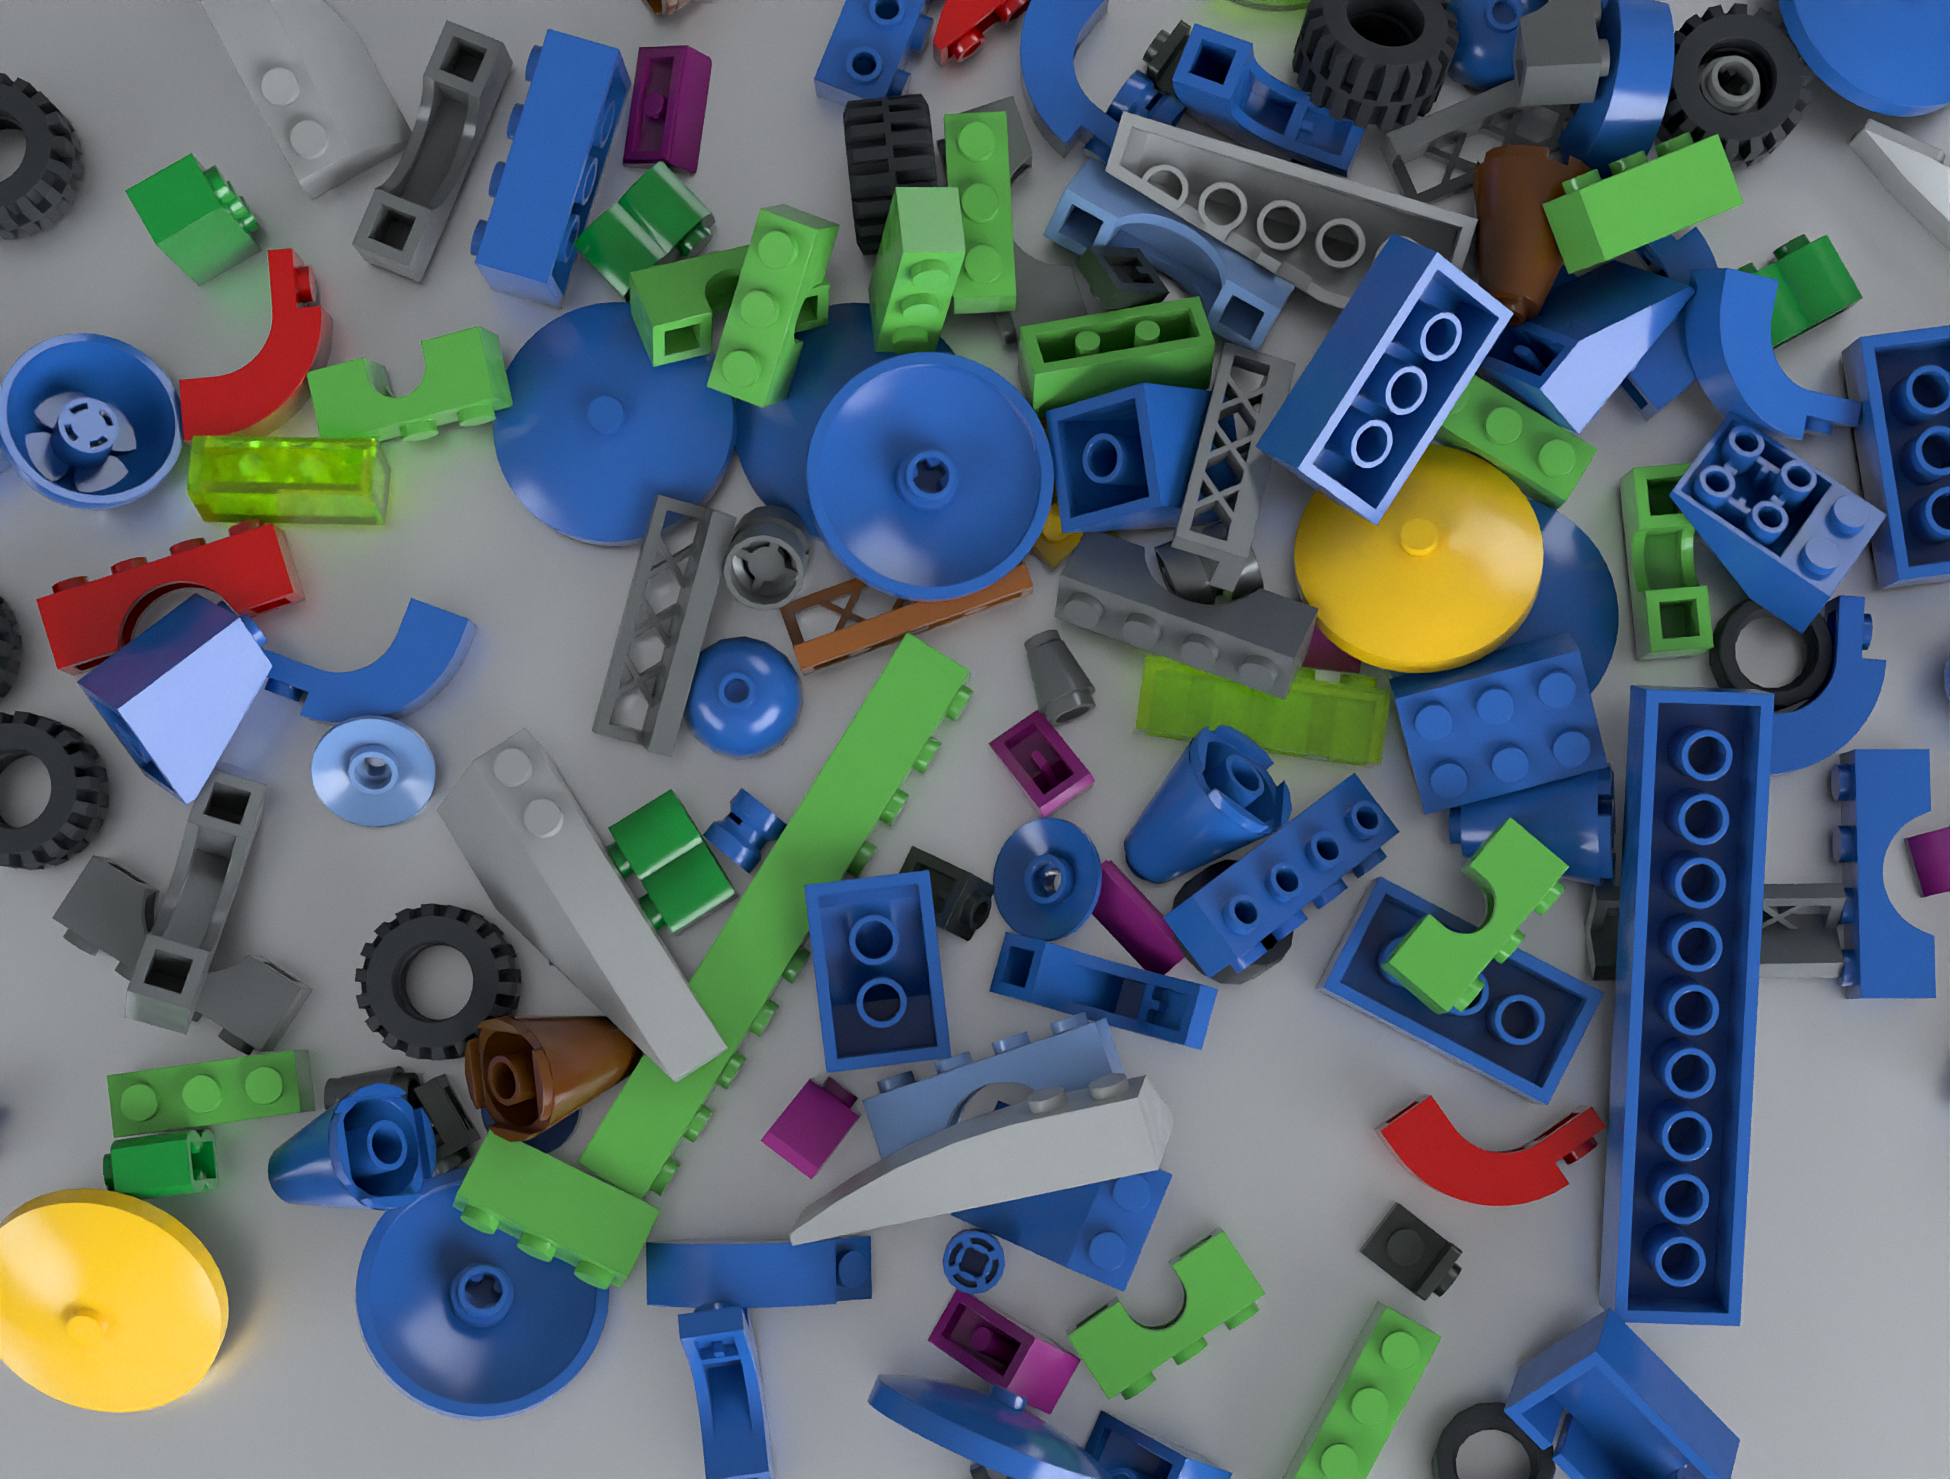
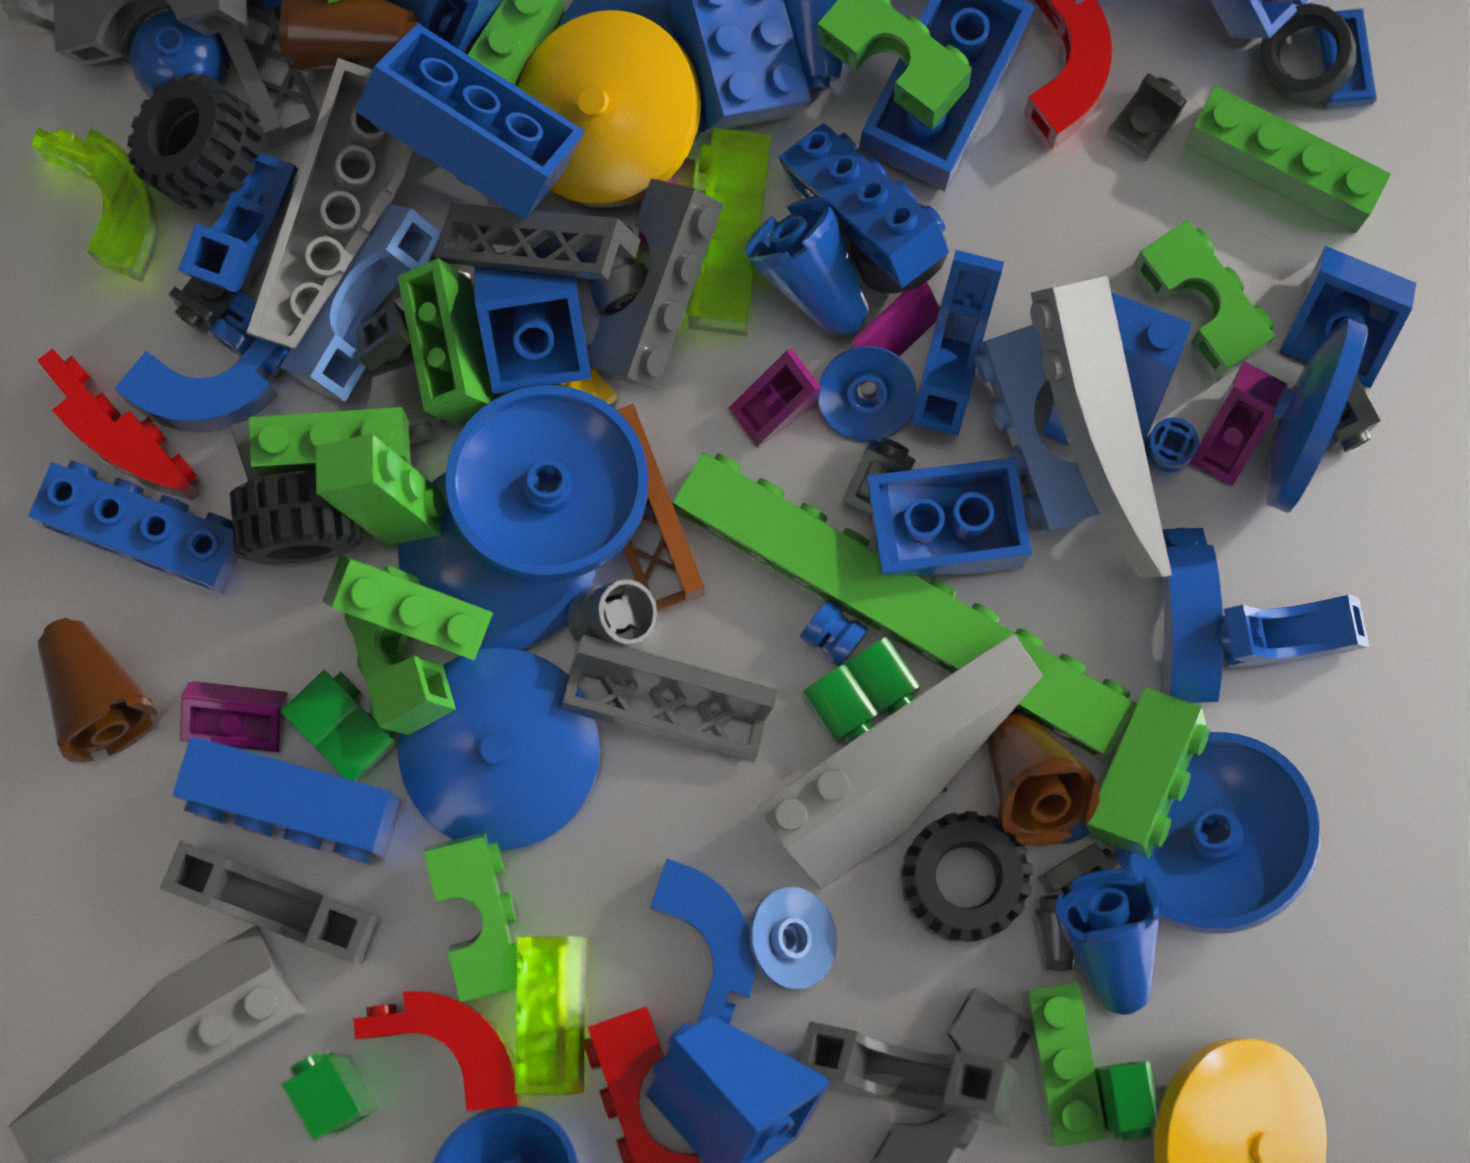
camera: 95 degrees left, 5 degrees down
blue cylinder [683,636,803,760] -> none
magenta slope [761,1076,861,1179] -> none
dark grey cone [1024,630,1096,725] -> none

